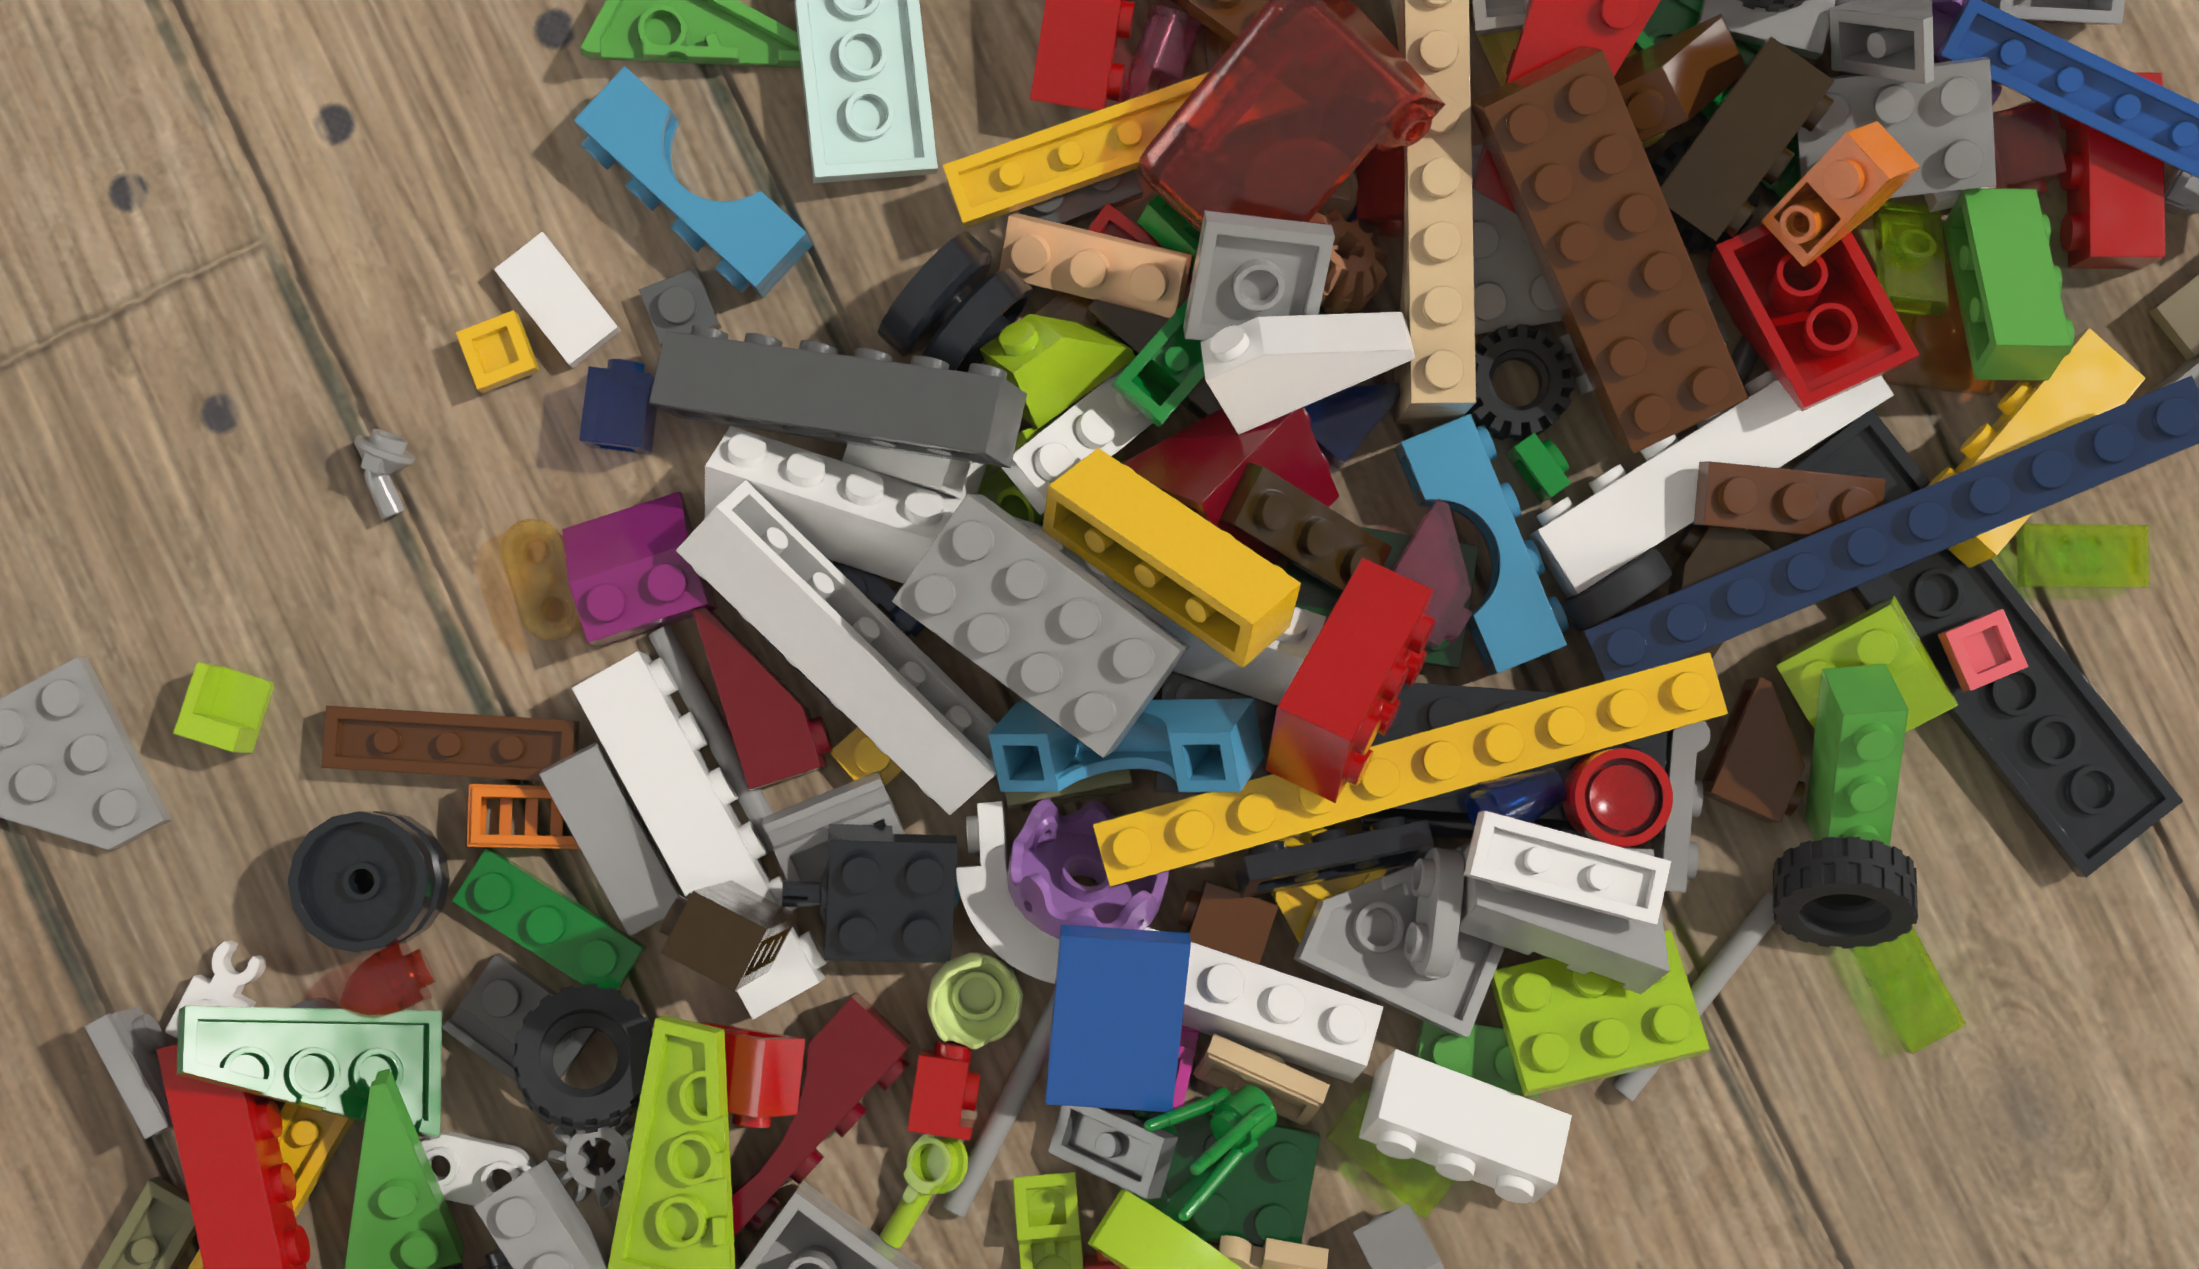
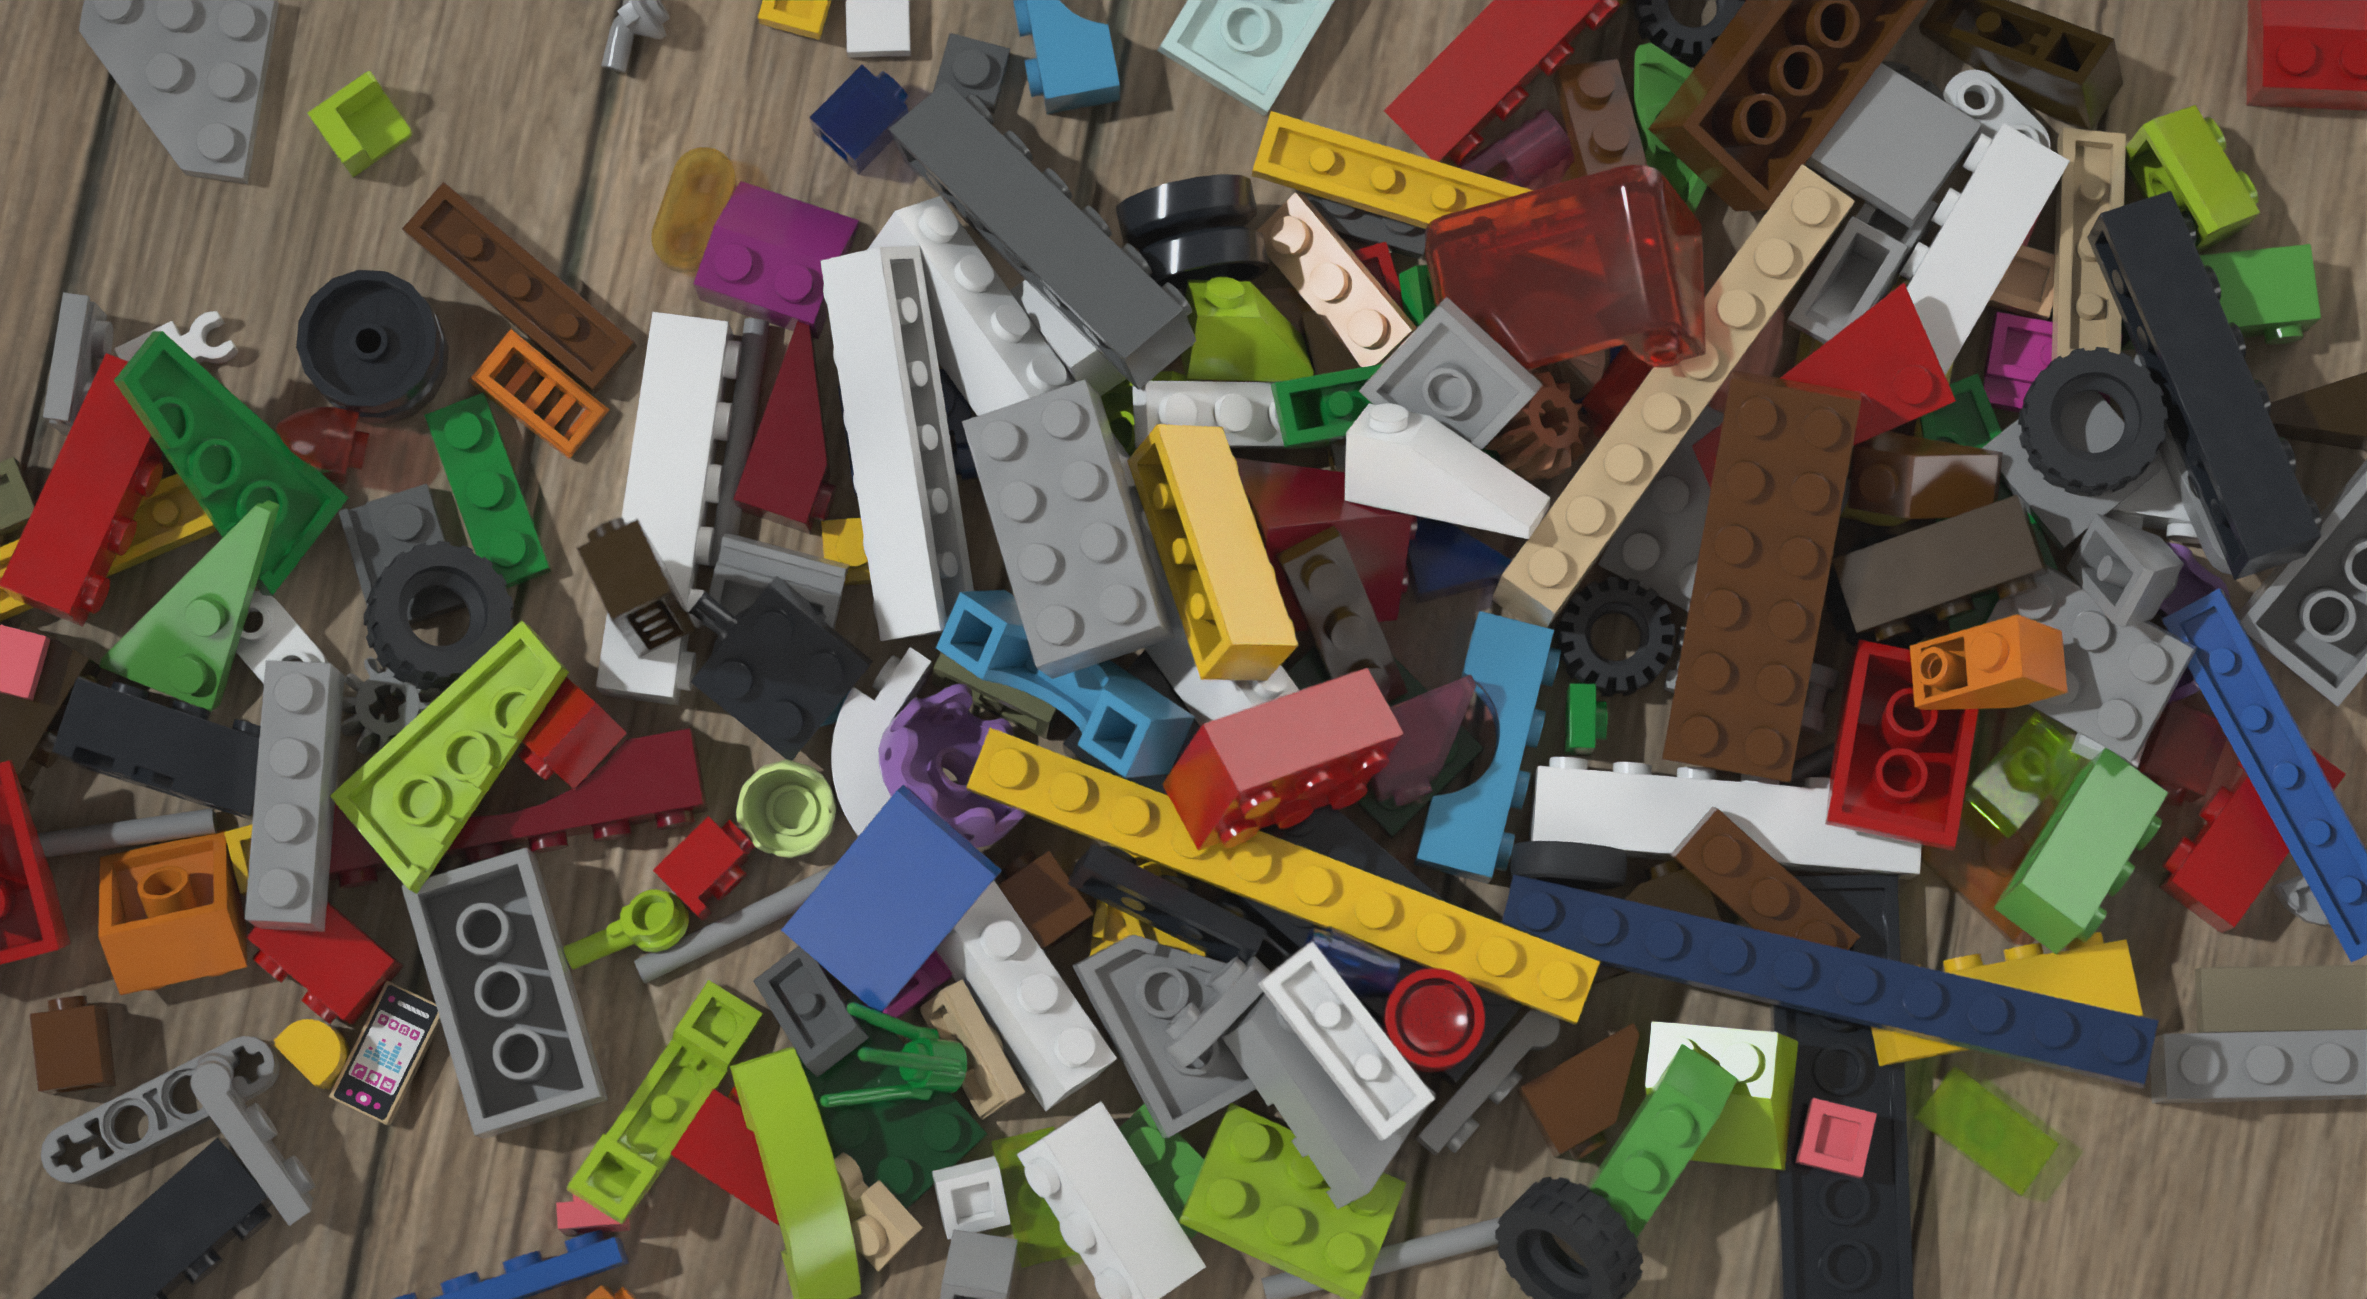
camera: 35 degrees right, 5 degrees down
light grey tile [539,742,683,937] -> none
none -> white plate [932,1156,1011,1239]

